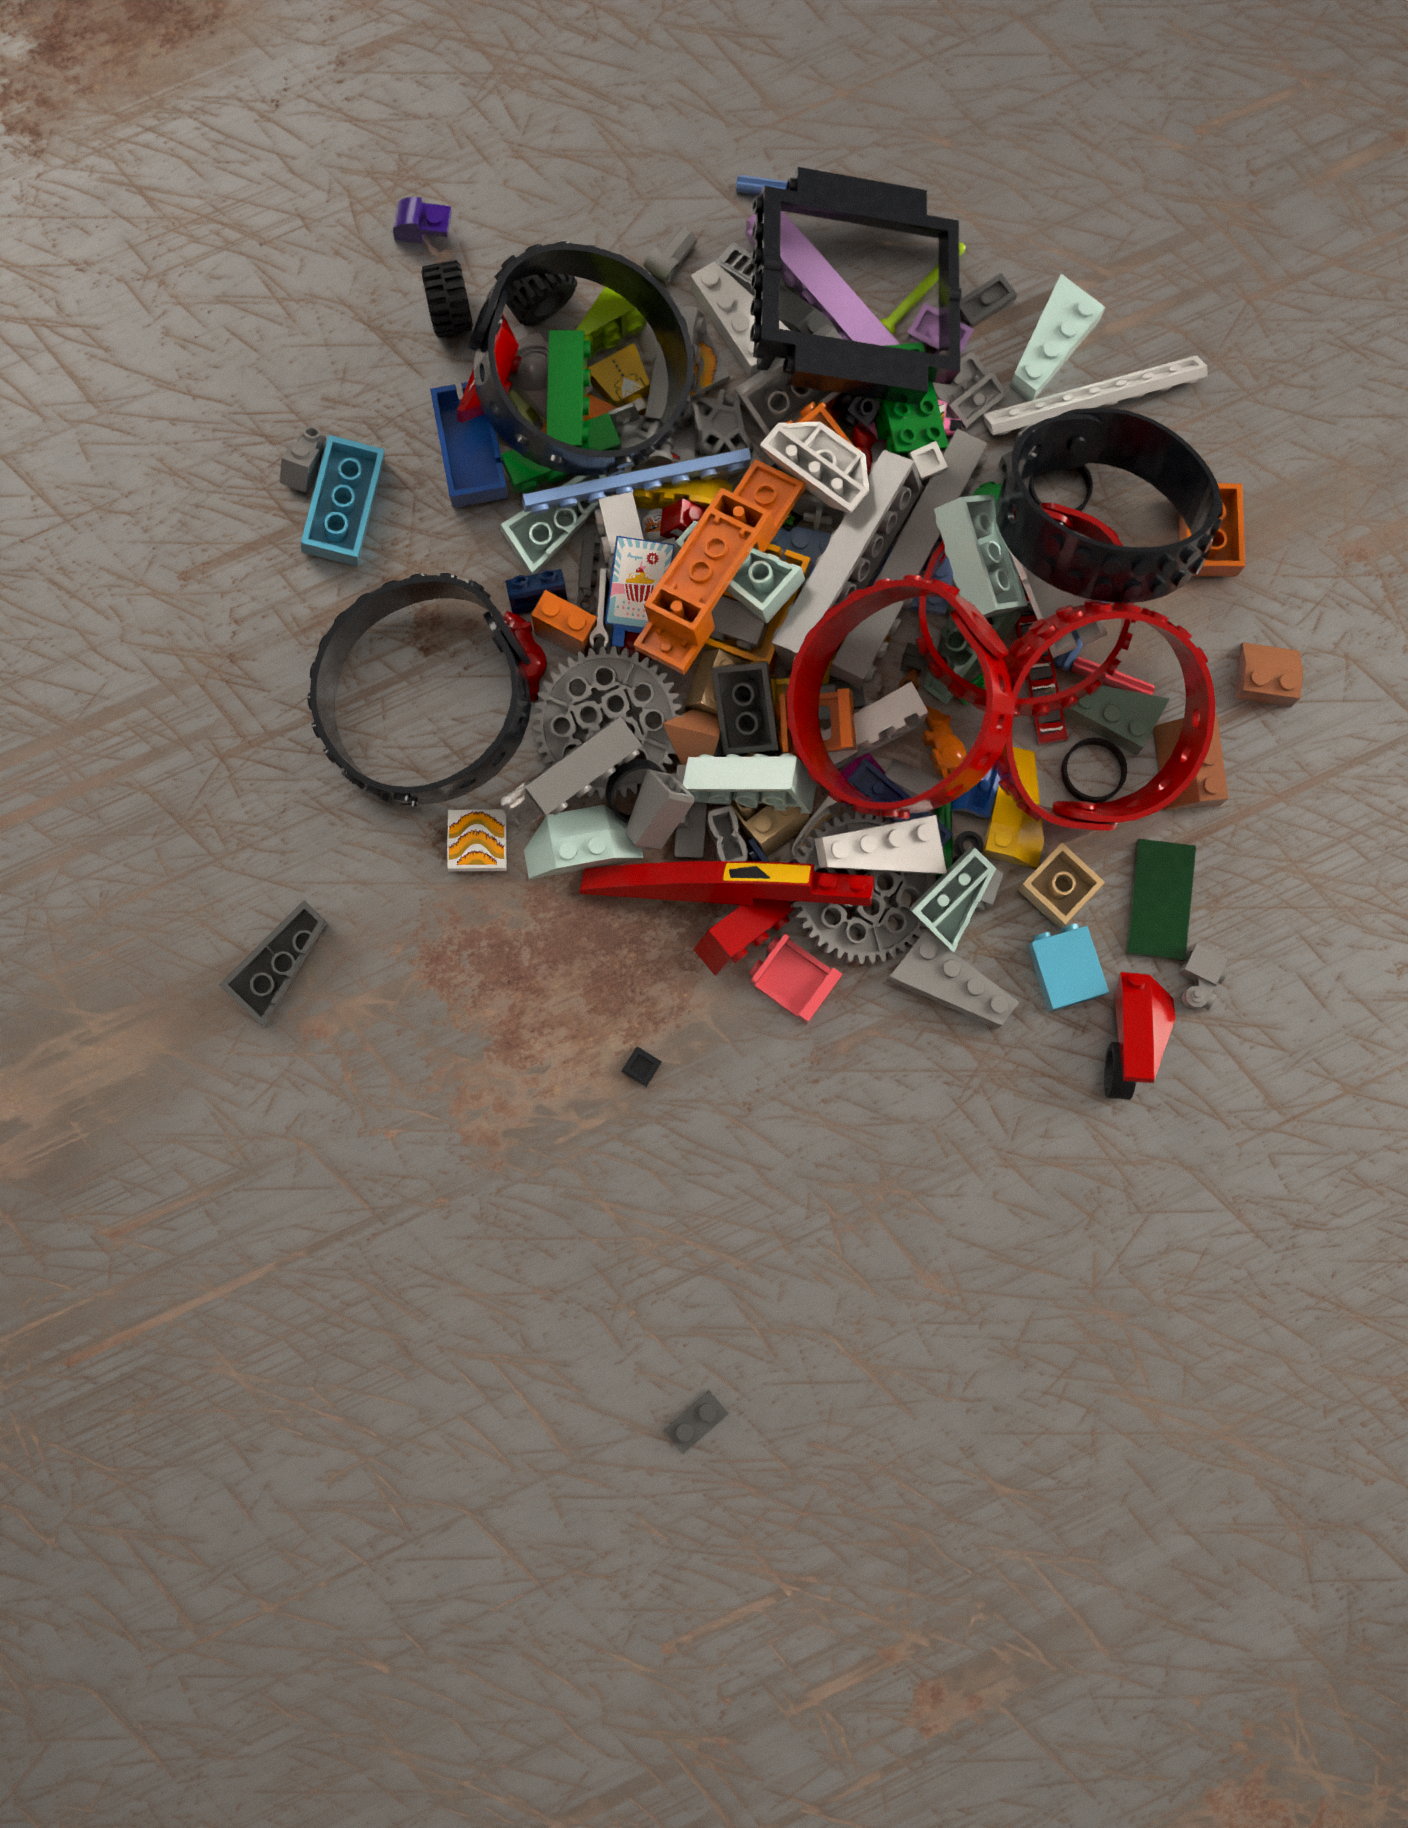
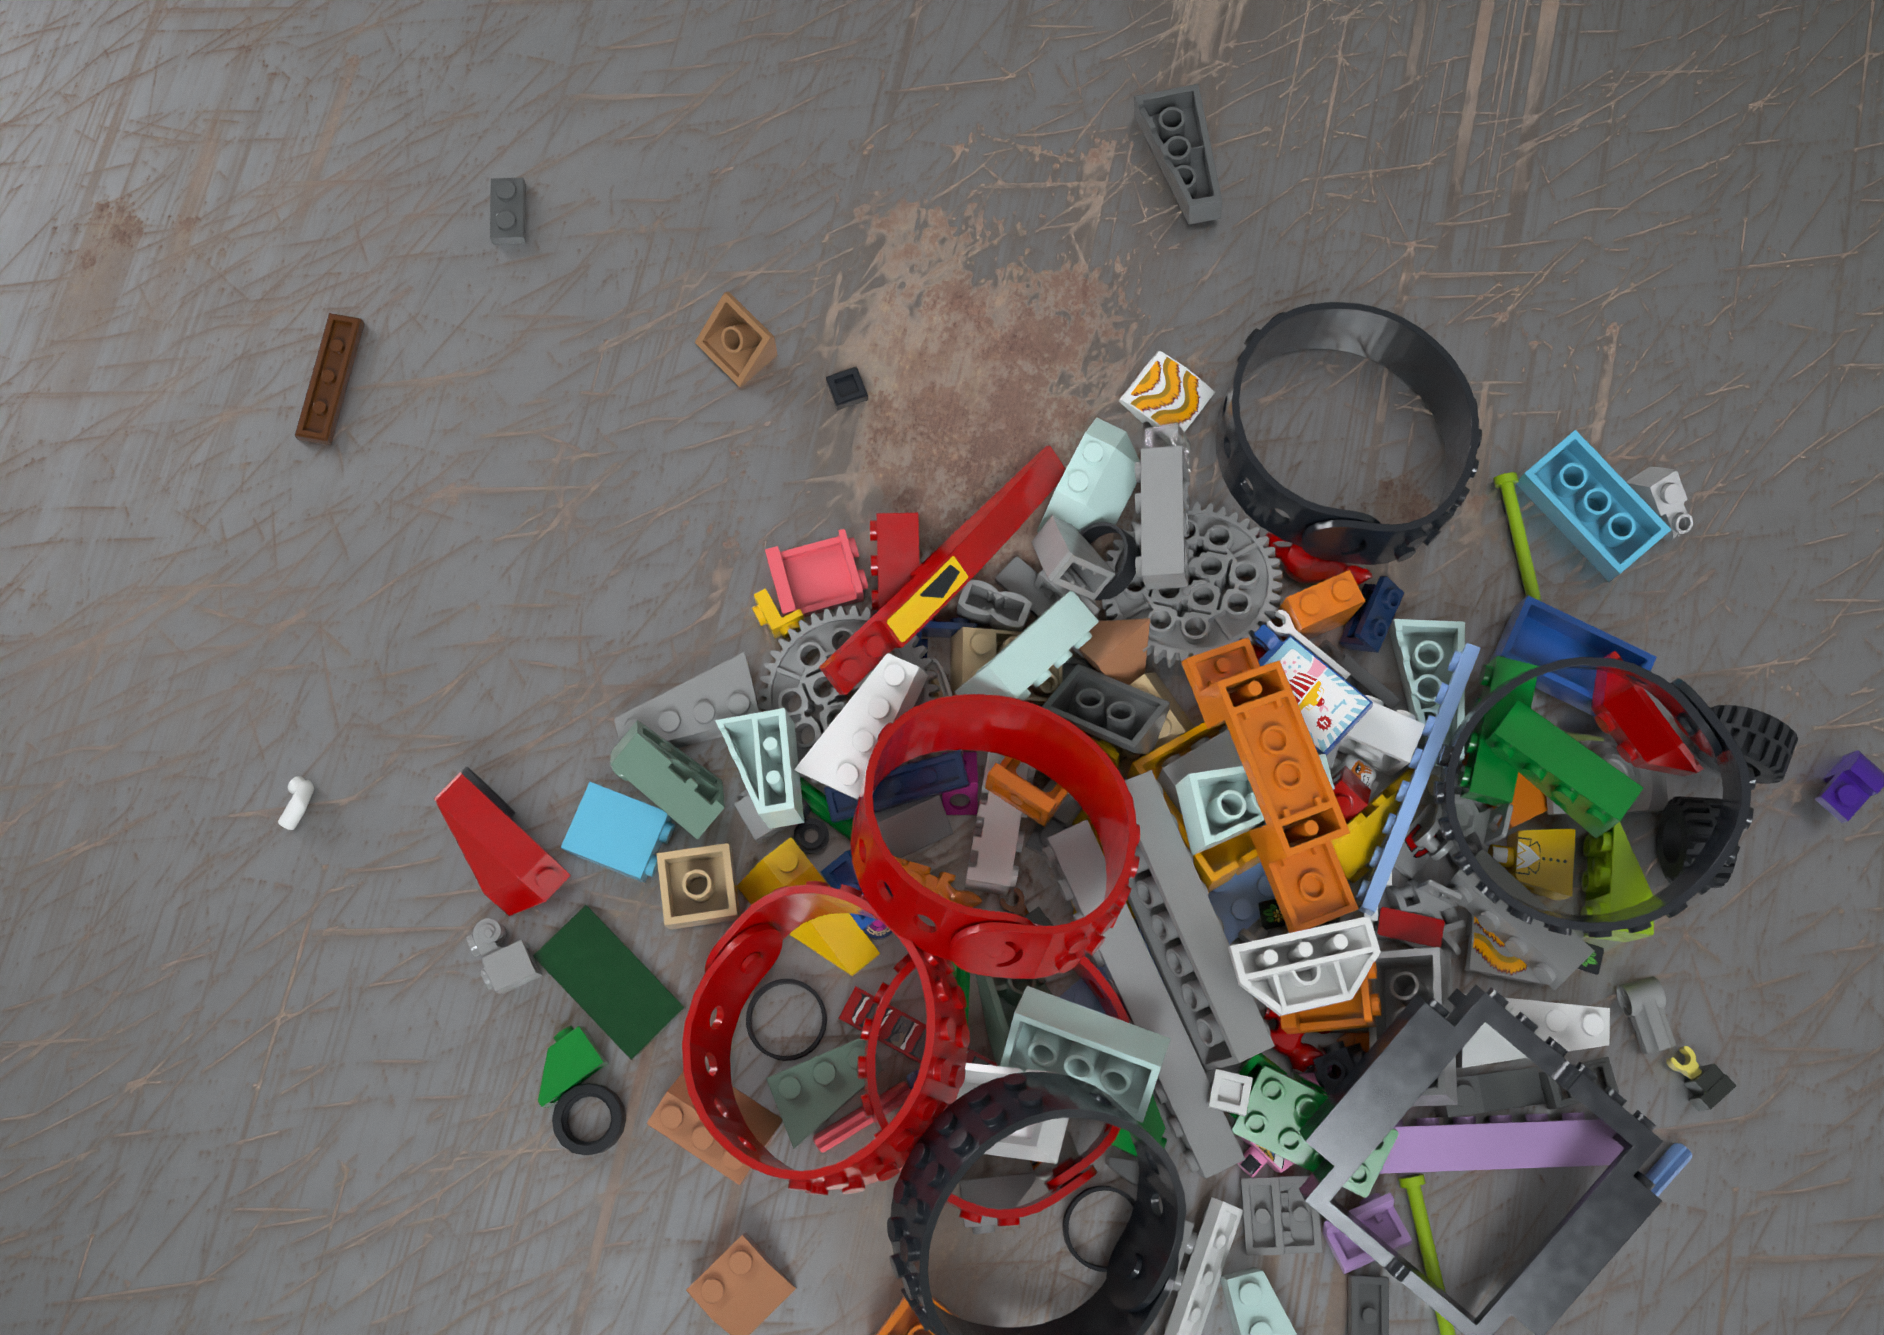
camera: 130 degrees right, 5 degrees down
none -> white arm [278,776,314,830]
none -> reddish brown tile [295,313,365,446]
none -> green slope [538,1025,609,1108]
none -> black tyre [552,1083,626,1155]
none -> sand green wedge [610,720,725,840]
none -> medium nougat slope [695,291,778,387]
none -> yellow bracket [752,588,805,639]
none -> red sticker [1377,907,1445,947]
none -> lime bar [1493,472,1542,602]
none -> pearl dark grey piece [1666,1046,1736,1111]

